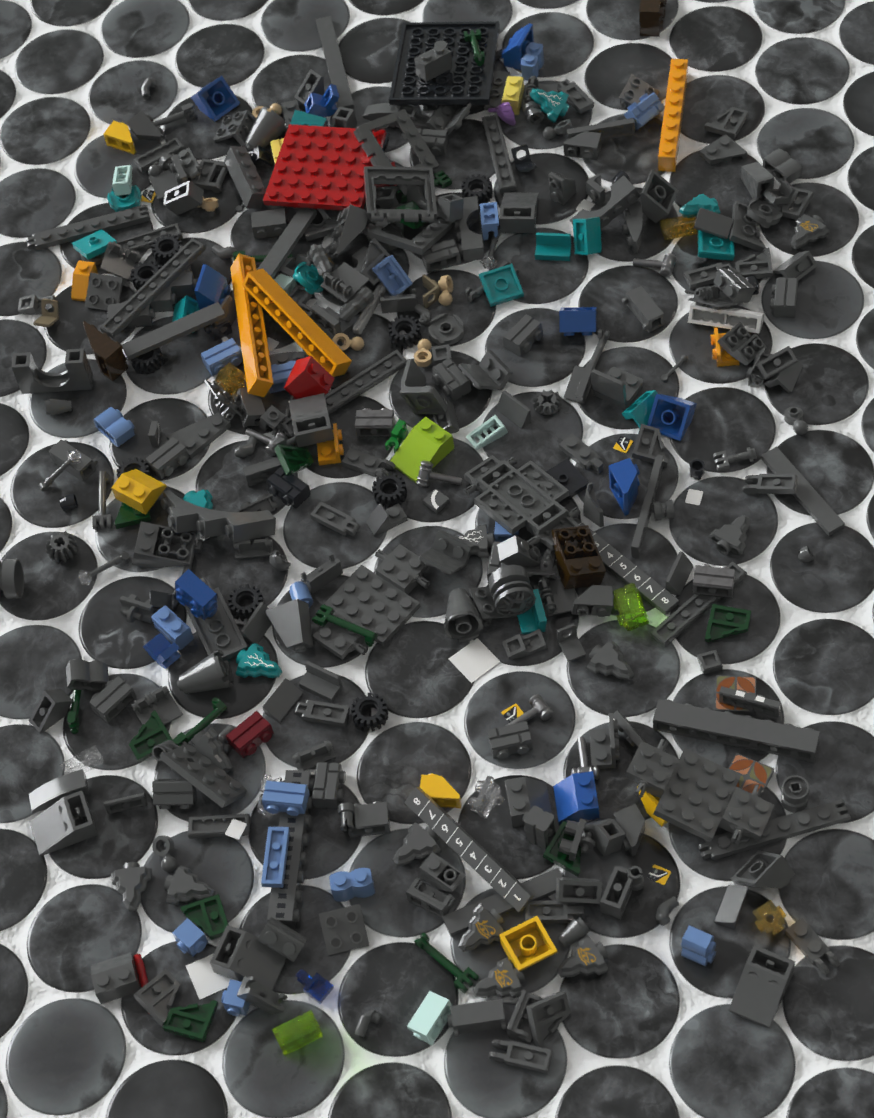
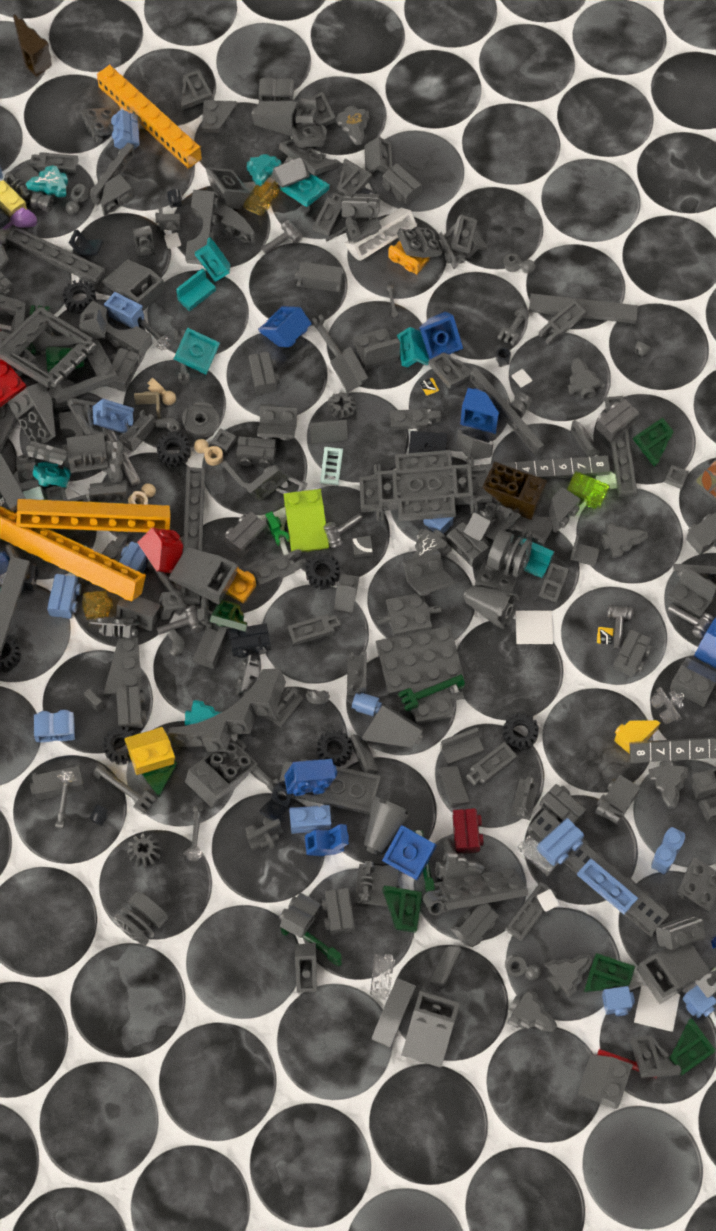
camera: 60 degrees left, 10 degrees up
teal rock [236,643,282,678] -> none
none -> blue plate [382,825,437,880]

